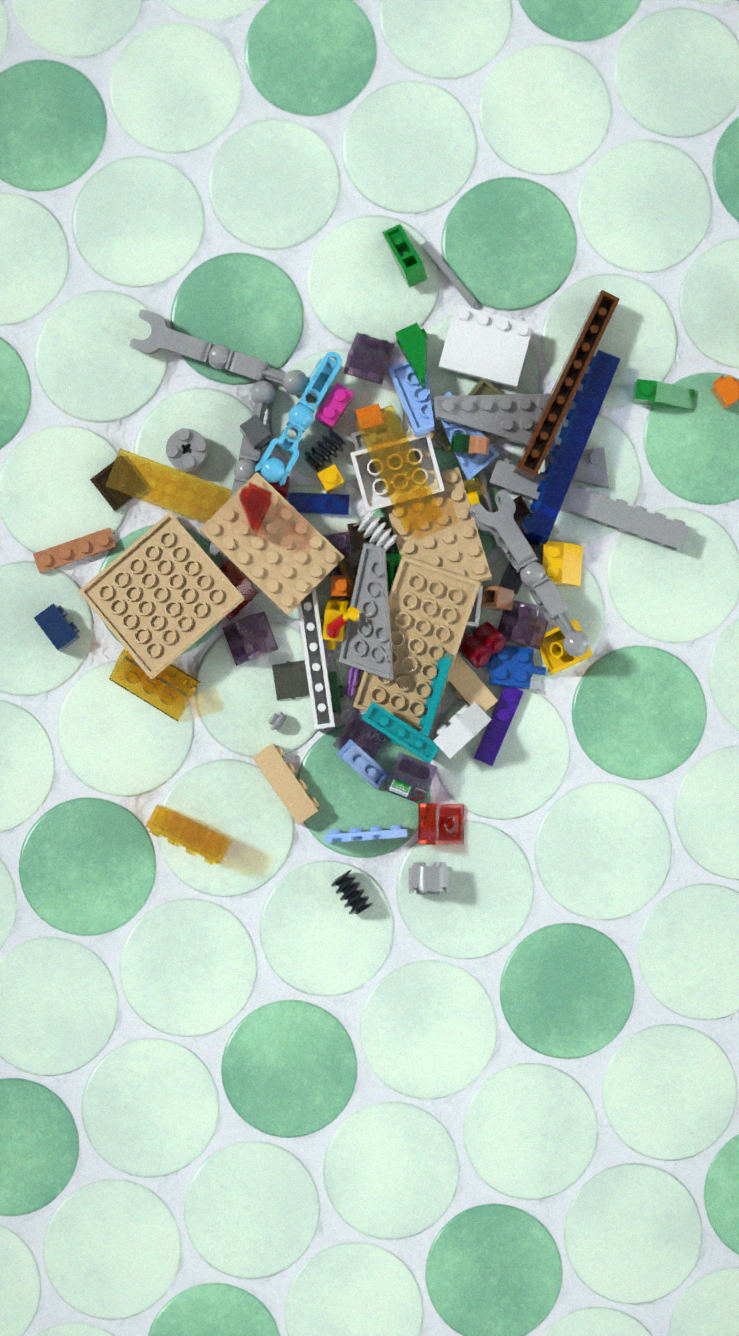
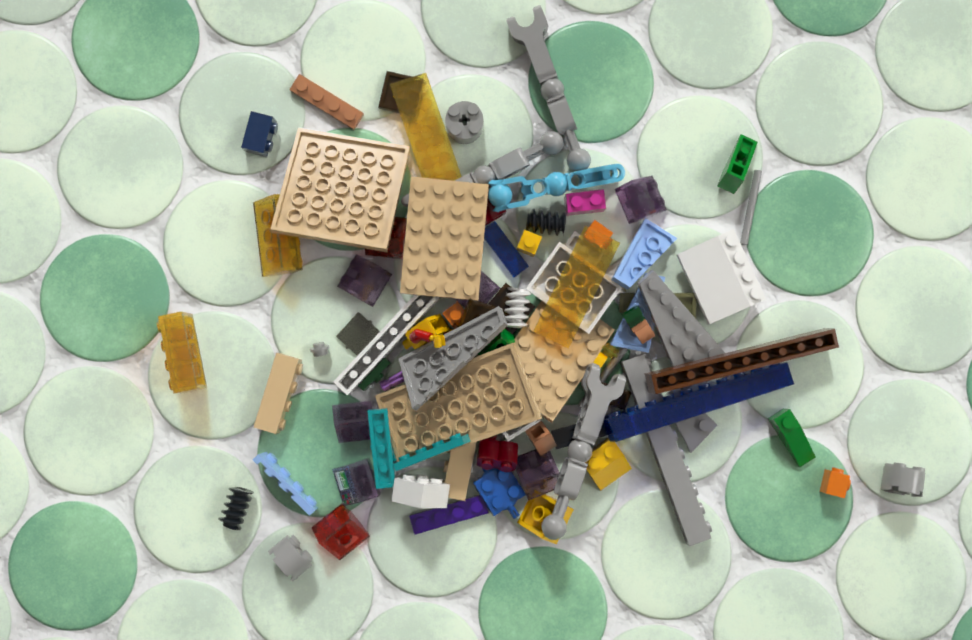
camera: 45 degrees right, 0 degrees up
clear red slope [239,483,273,537] -> none
dark grey brick [240,415,271,450] -> none
medium blue tile [337,739,390,790] -> none
green slope [395,323,428,389] -> none

